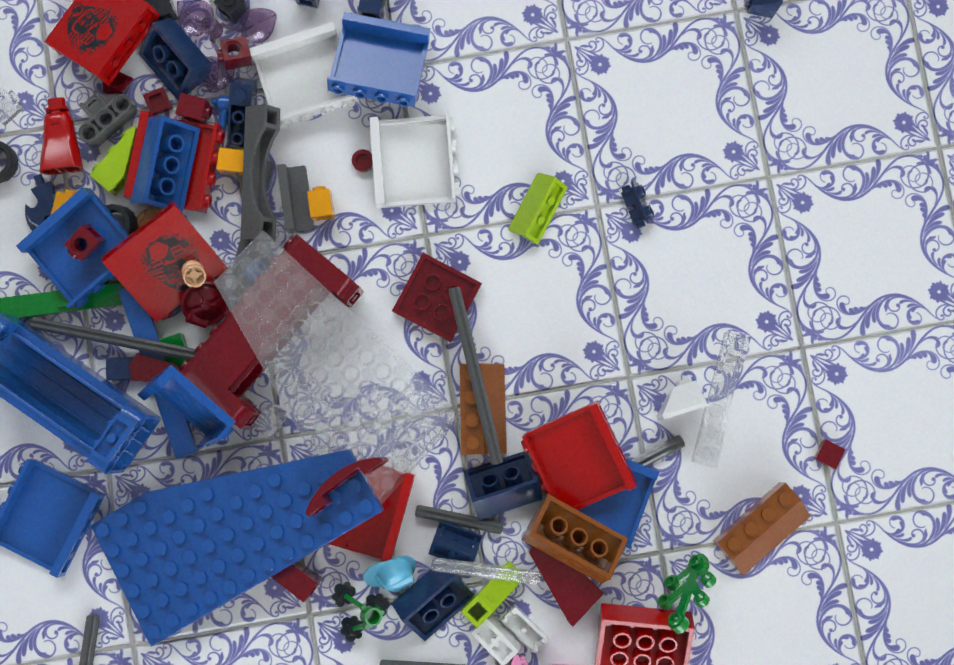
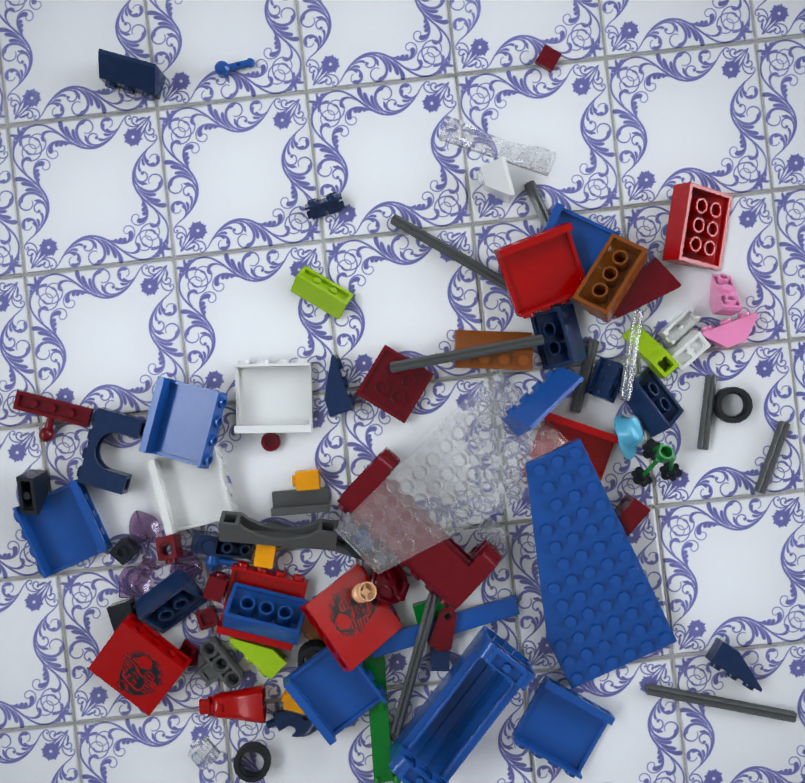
camera: 90 degrees left, 5 degrees up
dark red brick [64,224,106,261] -> none
blue panel [137,365,236,448] -> none
dark red slope [305,457,389,517] -> none
green plant [657,554,716,634] -> none
dark orange slope [713,482,811,575] -> none
none -> blue piece [215,58,255,78]
none -> dark blue slope [324,355,355,417]
none -> dark grey axle [390,214,508,291]
none -> blue slope [502,367,584,437]

